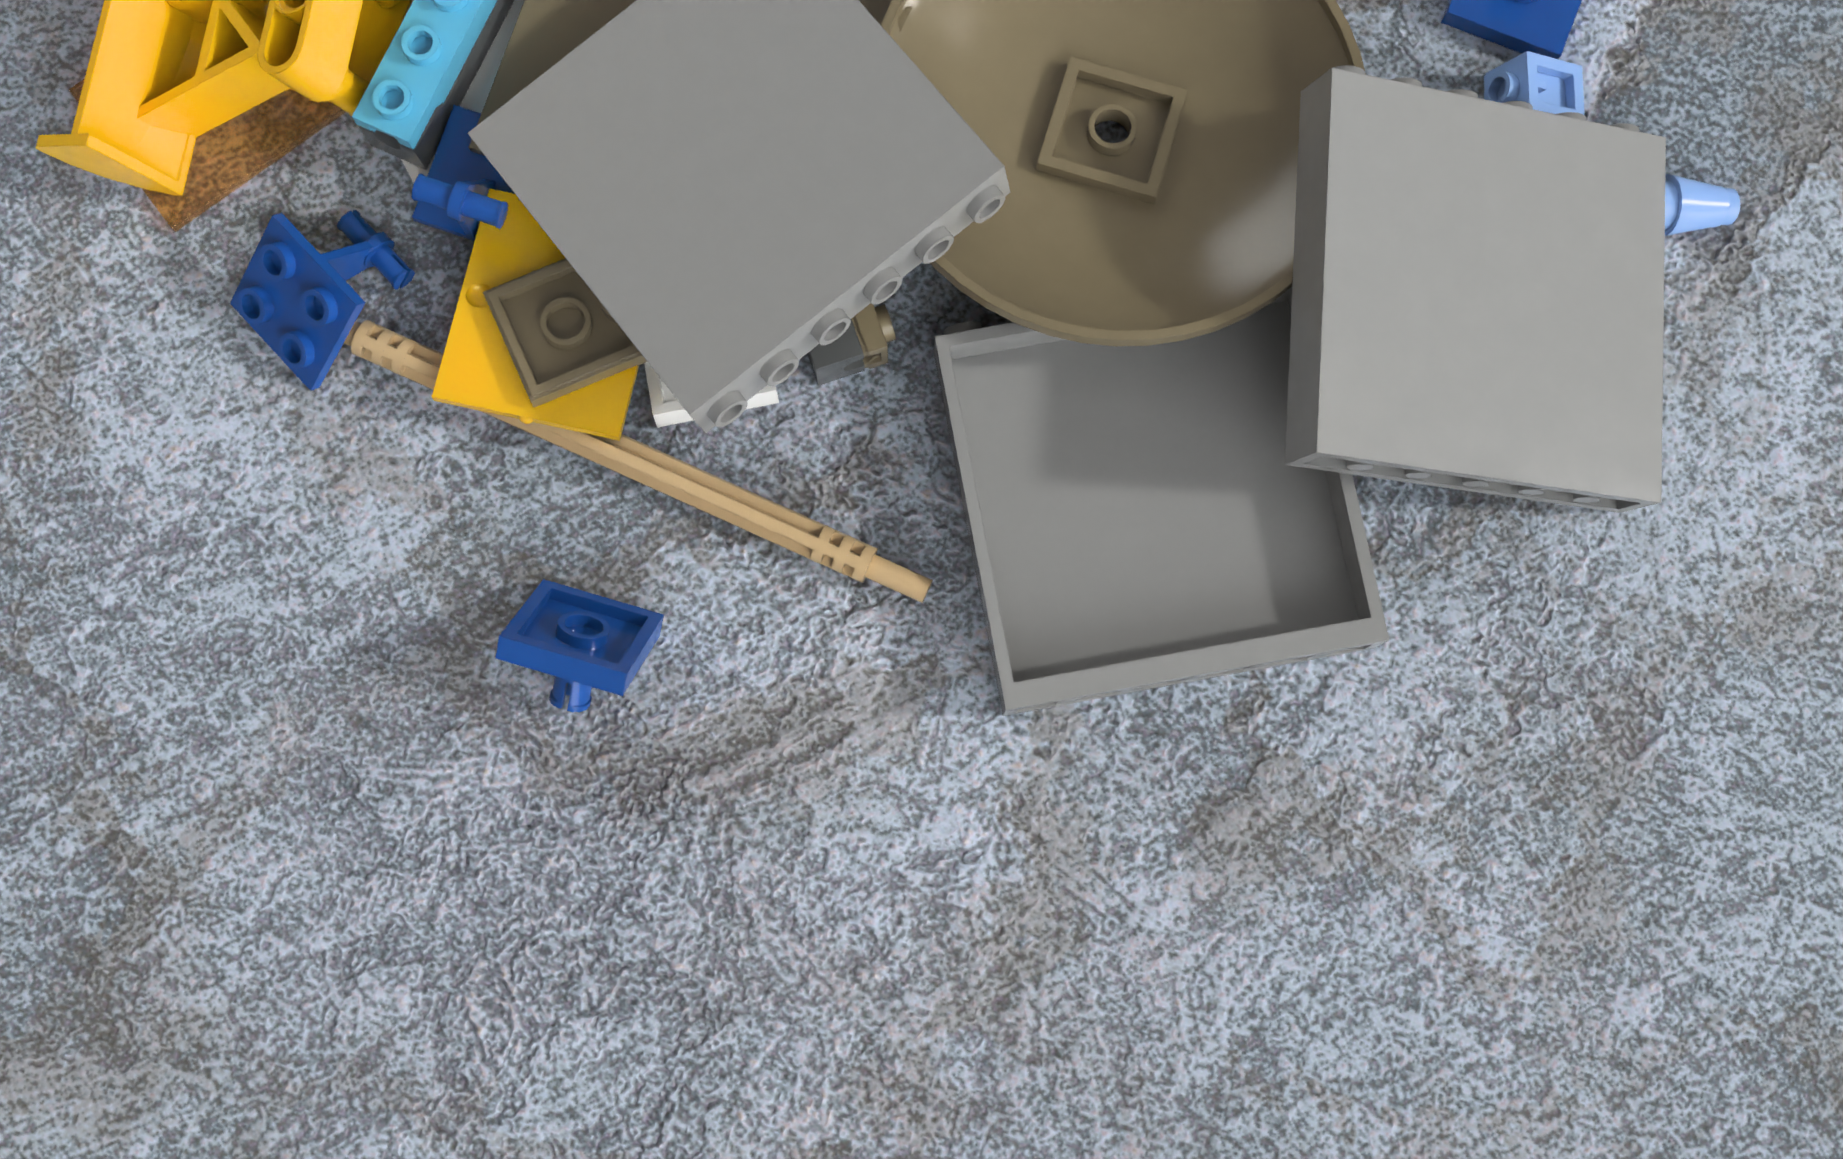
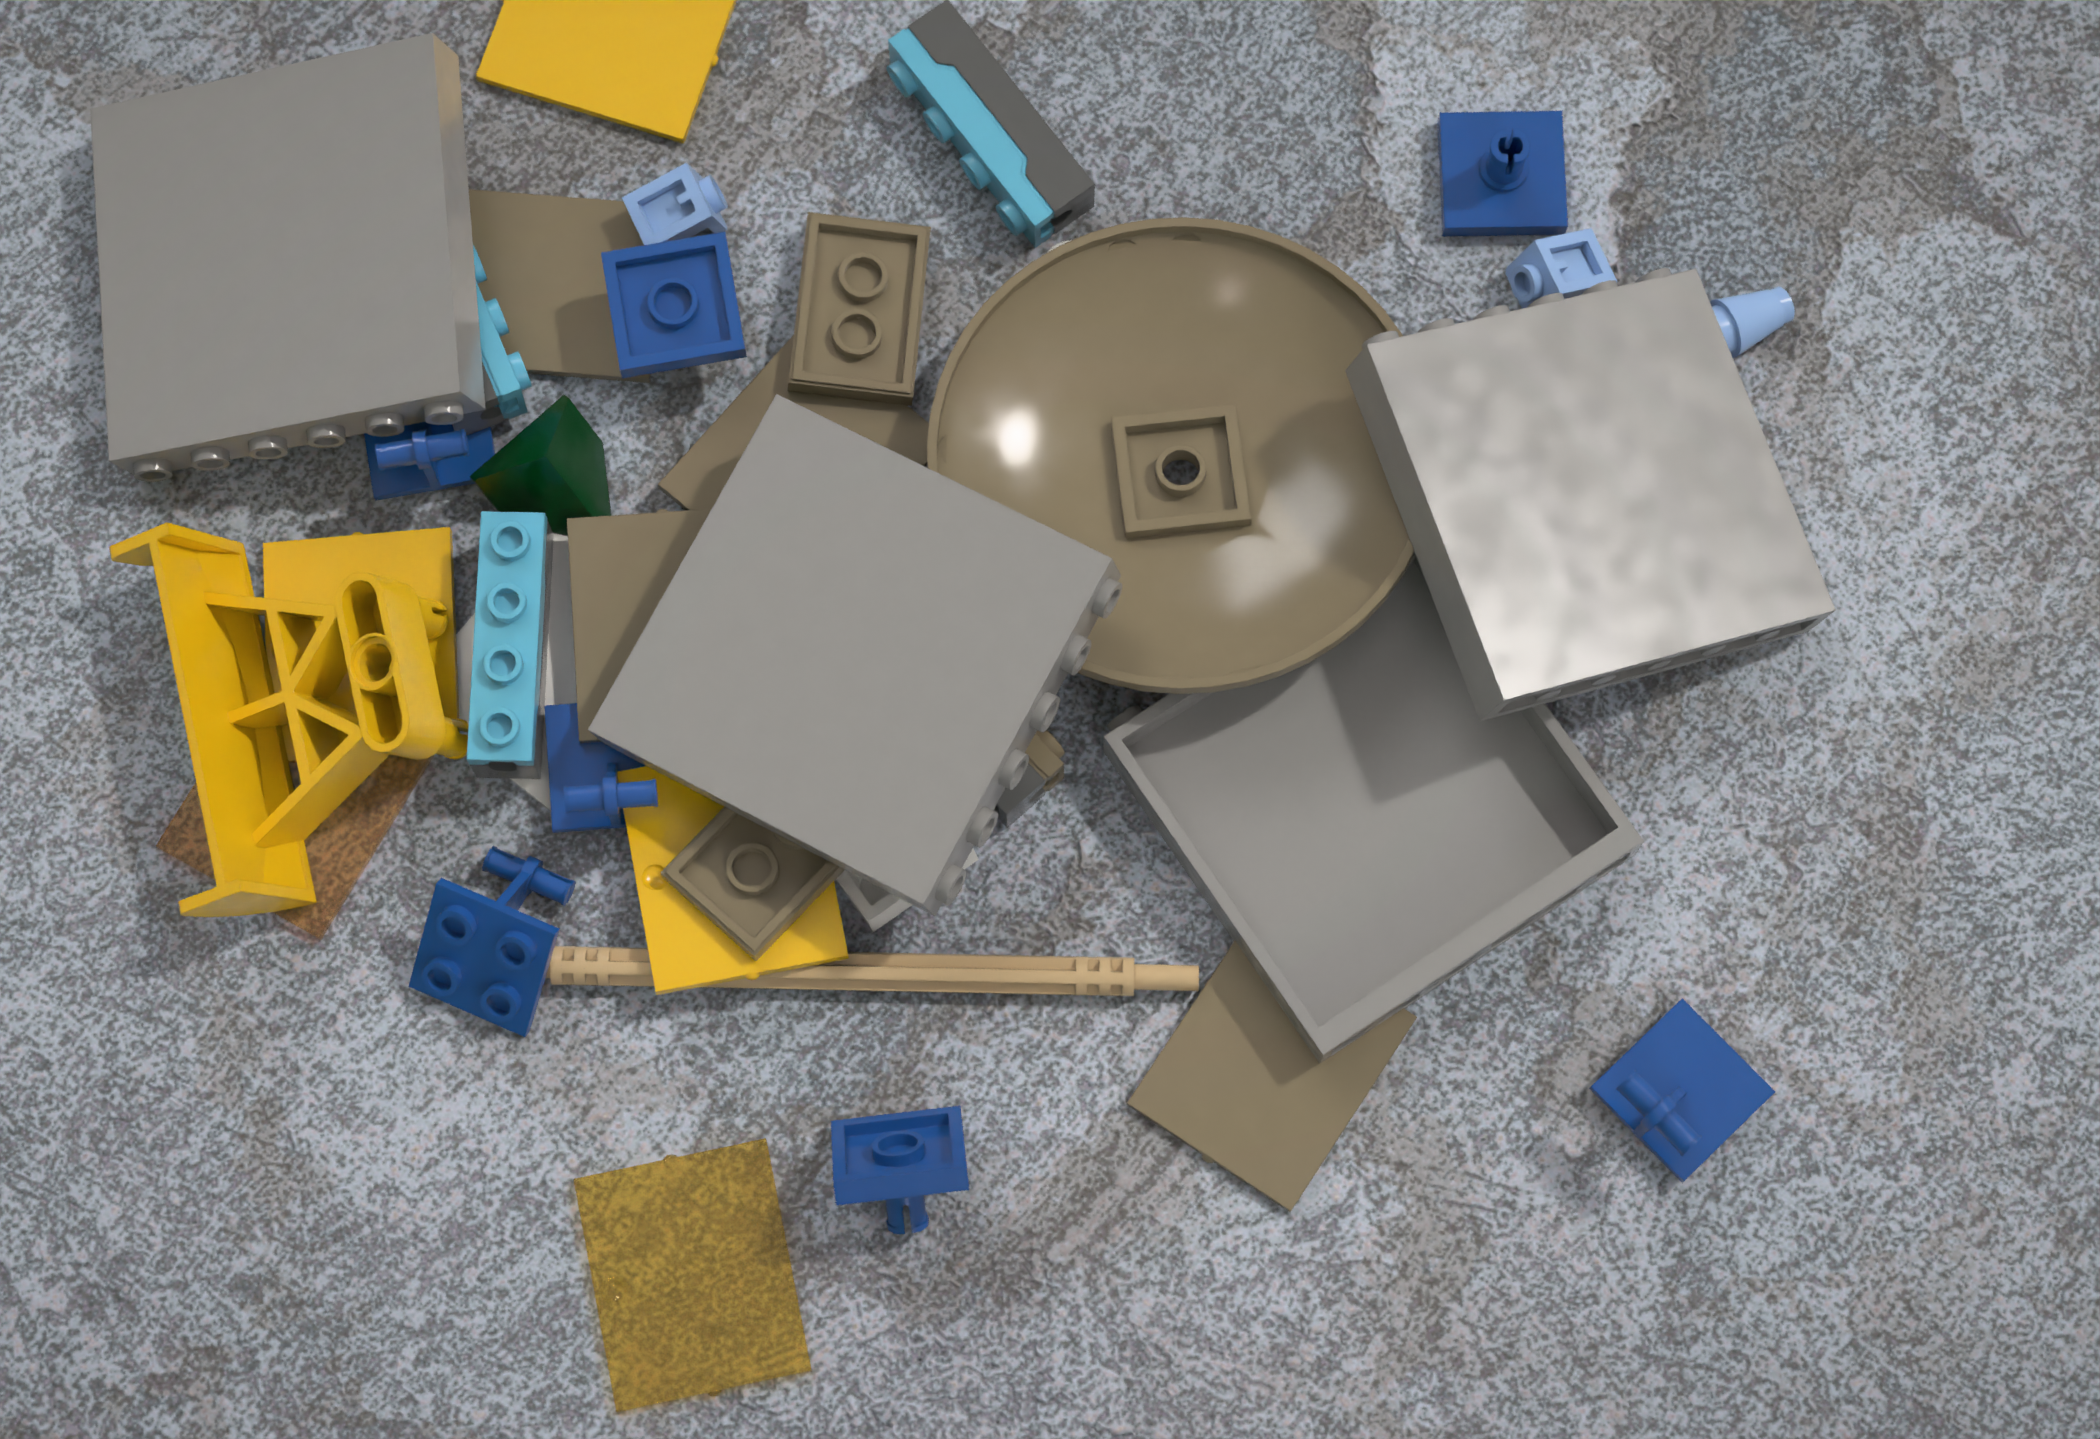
camera: 20 degrees left, 5 degrees down
none -> clear yellow piece [574,1138,812,1413]
none -> dark tan piece [1127,941,1417,1212]
none -> blue plate [1589,998,1775,1183]

